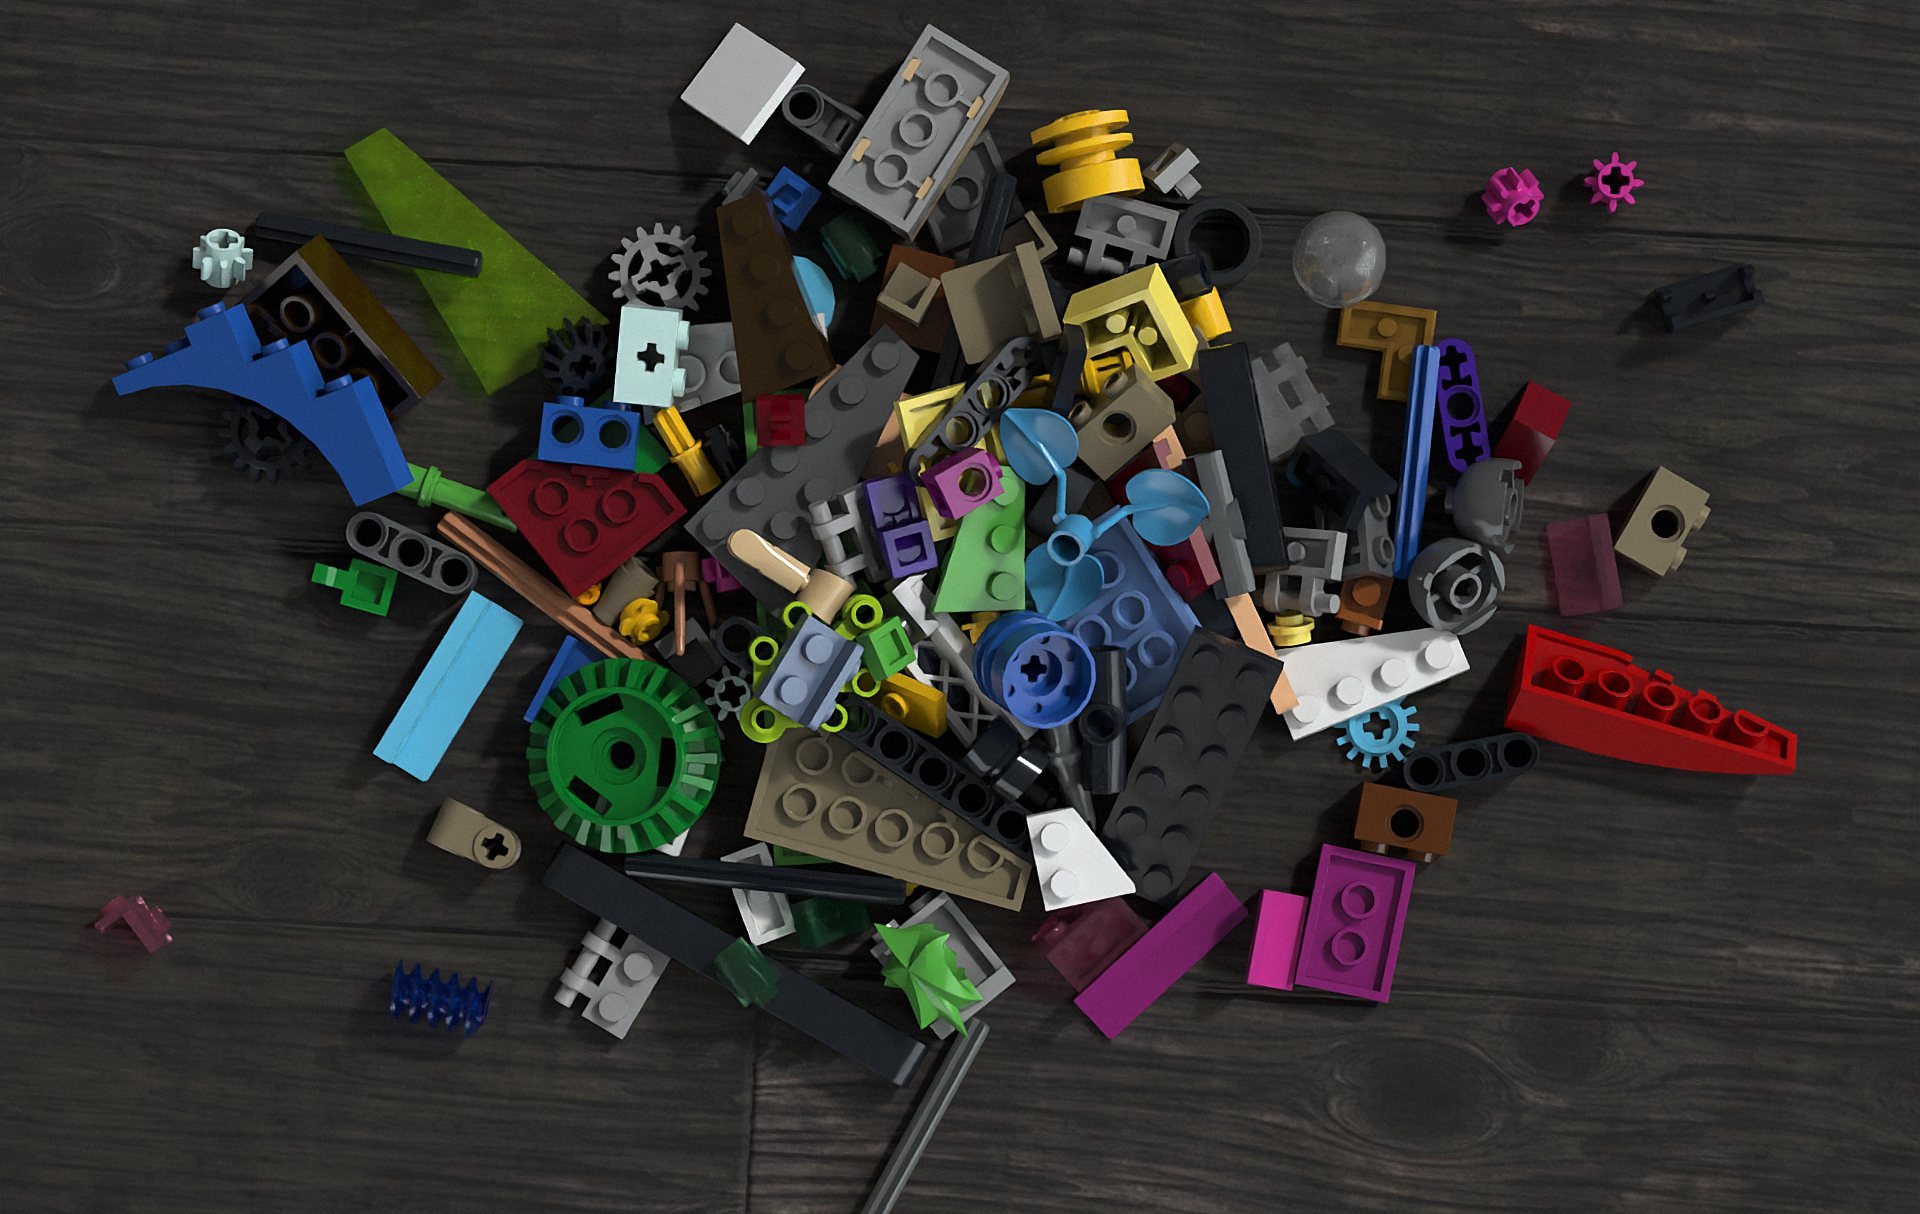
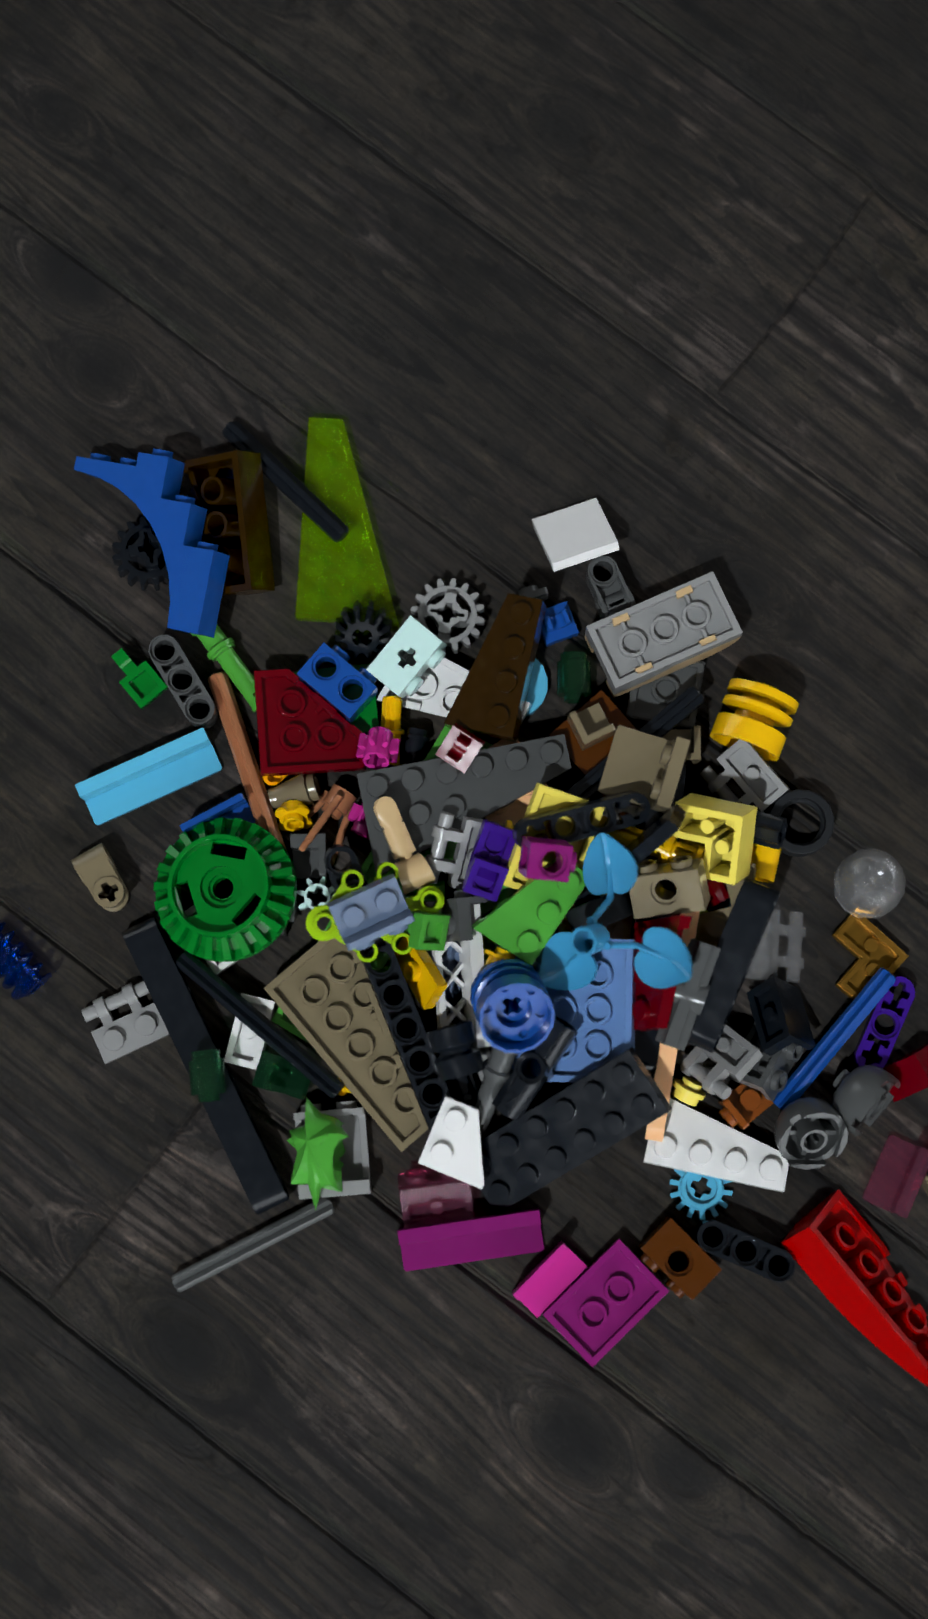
camera: 35 degrees right, 5 degrees down
light aqua gear [193,229,253,288] -> none
light grey tile [1141,142,1202,200] -> none
none -> dark pink gear [356,726,400,770]

